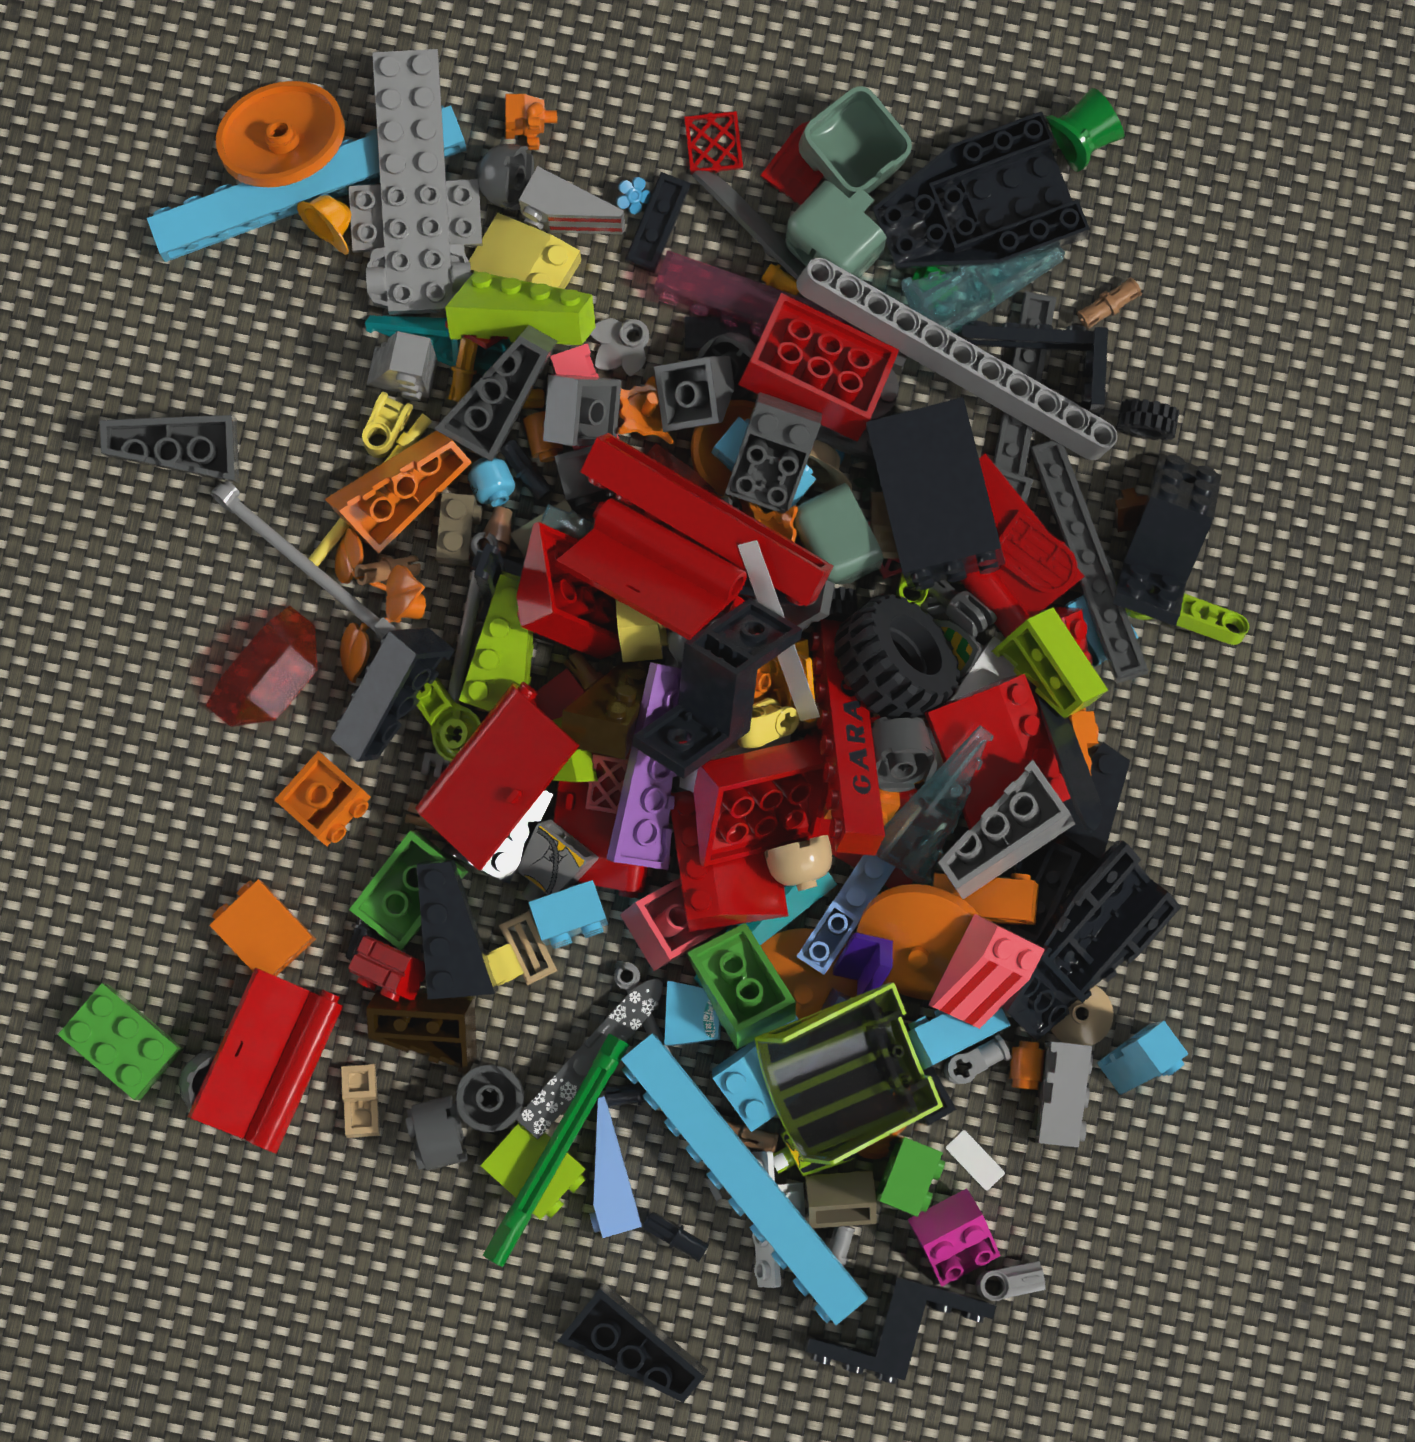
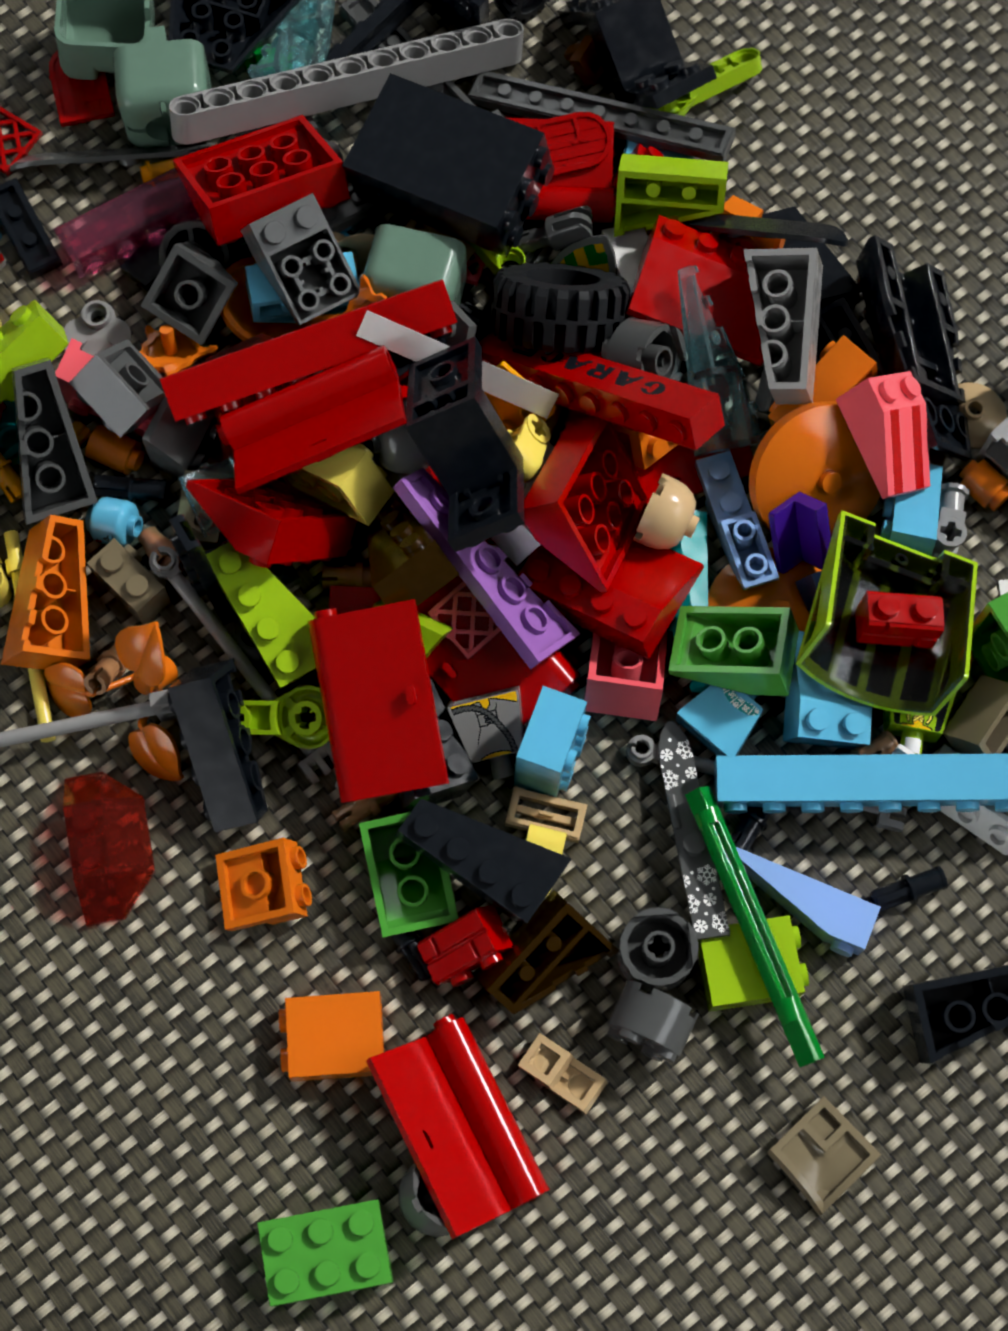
camera: 50 degrees left, 10 degrees down
none -> dark tan plate [767,1096,881,1216]
none -> red brick [855,591,945,648]

